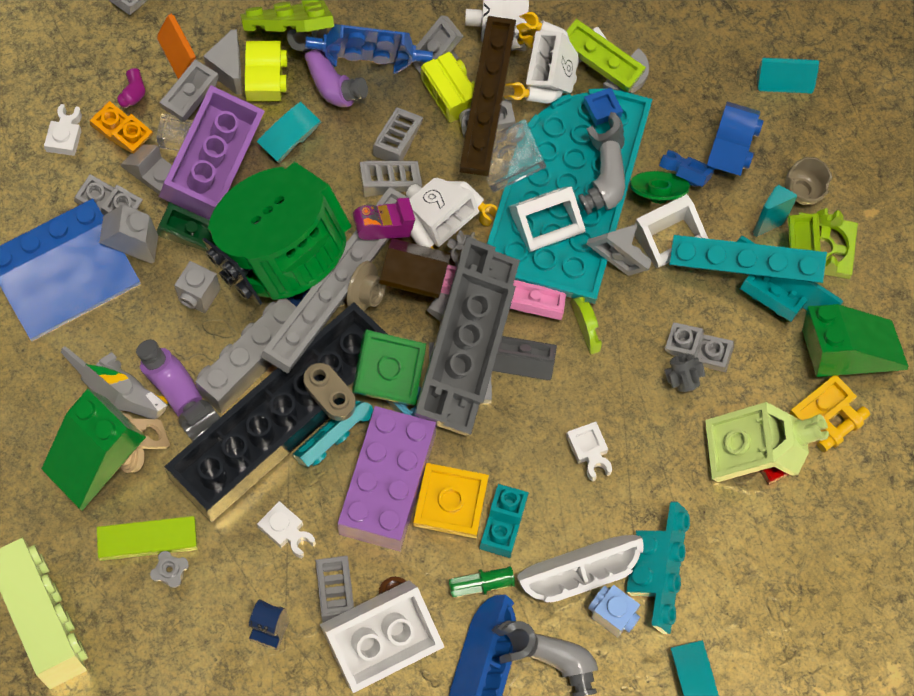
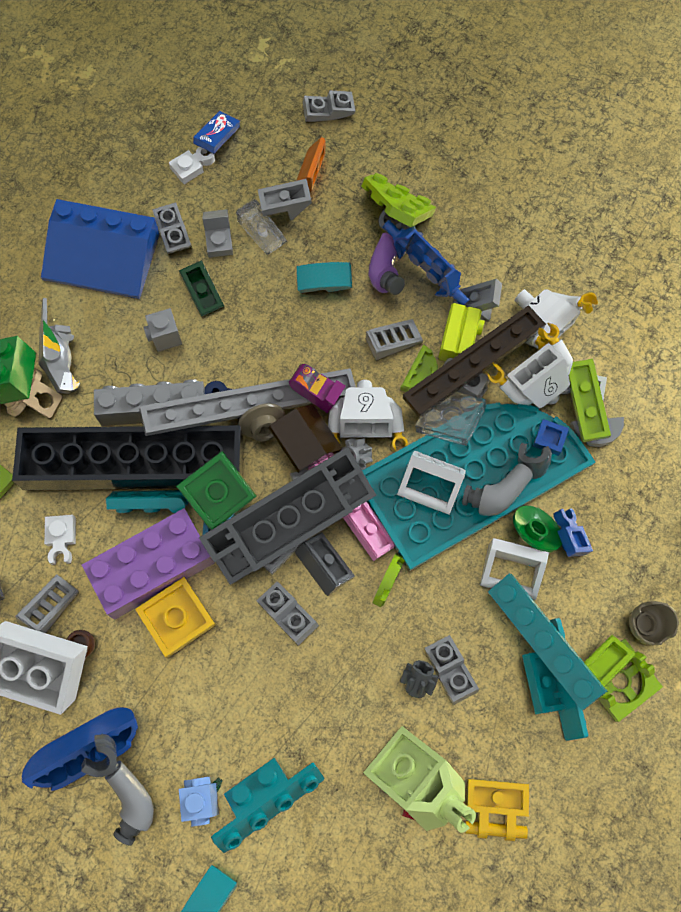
camera: 45 degrees right, 5 degrees up
light orange slope [90,101,153,154] -> none
light grey slope [99,204,158,264] -> none
magenta arm [117,68,146,108] -> none
piece [136,339,220,442] -> none
medium lavender brick [159,85,265,220] -> none
green piece [202,161,352,305] -> none
light grey slope [203,29,242,94] -> none
neon yellow brick [245,41,288,101] -> none
dark tan plate [304,363,356,421] -> none
light grey slope [359,161,422,197] -> none
green axle [449,566,515,598] -> none
teal slope [479,484,529,558] -> none
white brick [517,535,643,602] -> none
white plate [566,422,612,482] -> none
light grey slope [587,224,652,276] -> none
blue brick [706,101,764,176] -> none
teal slope [753,185,797,237] -> none
green slope [802,304,909,377] -> none
none -> blue tile [193,111,240,154]
none -> light grey slope [256,581,319,646]
none -> lime tile [400,344,438,392]

